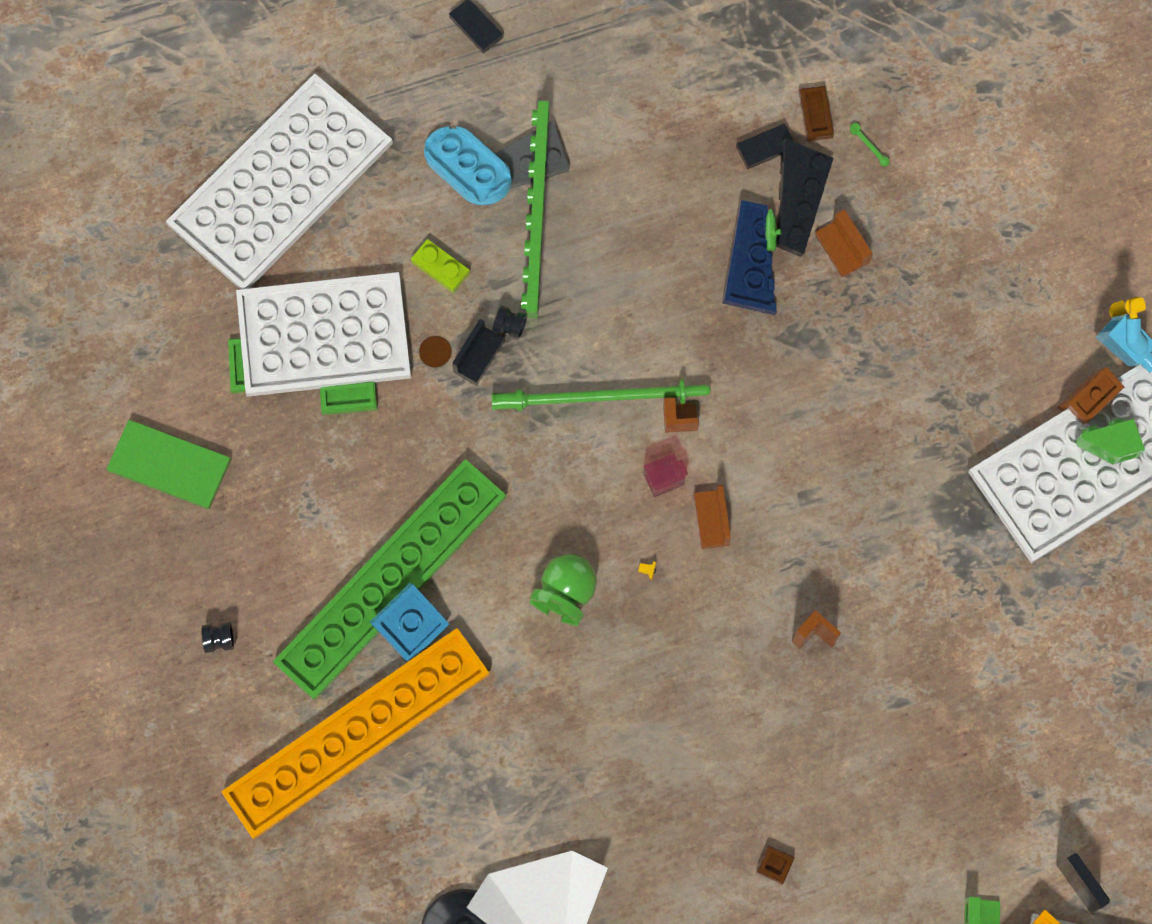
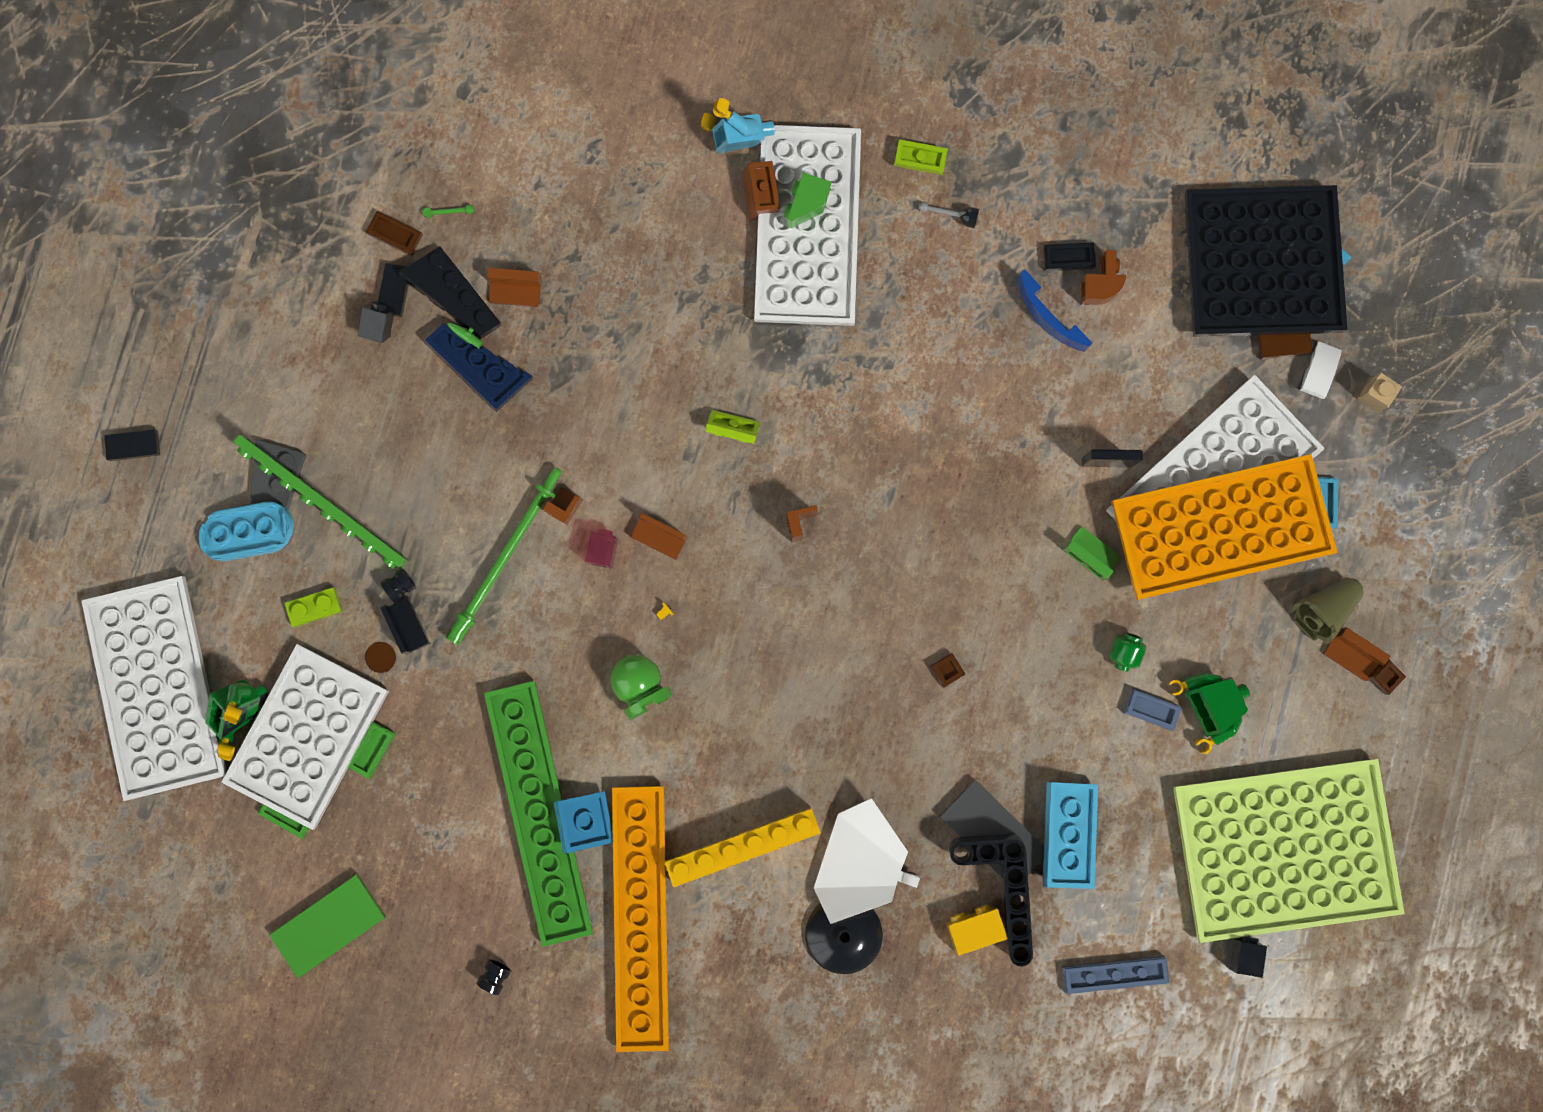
camera: 60 degrees left, 10 degrees up
none -> green torso [205,680,268,761]
none -> black brick [358,301,395,343]
none -> yellow brick [664,807,821,887]
none -> lime plate [705,410,760,444]

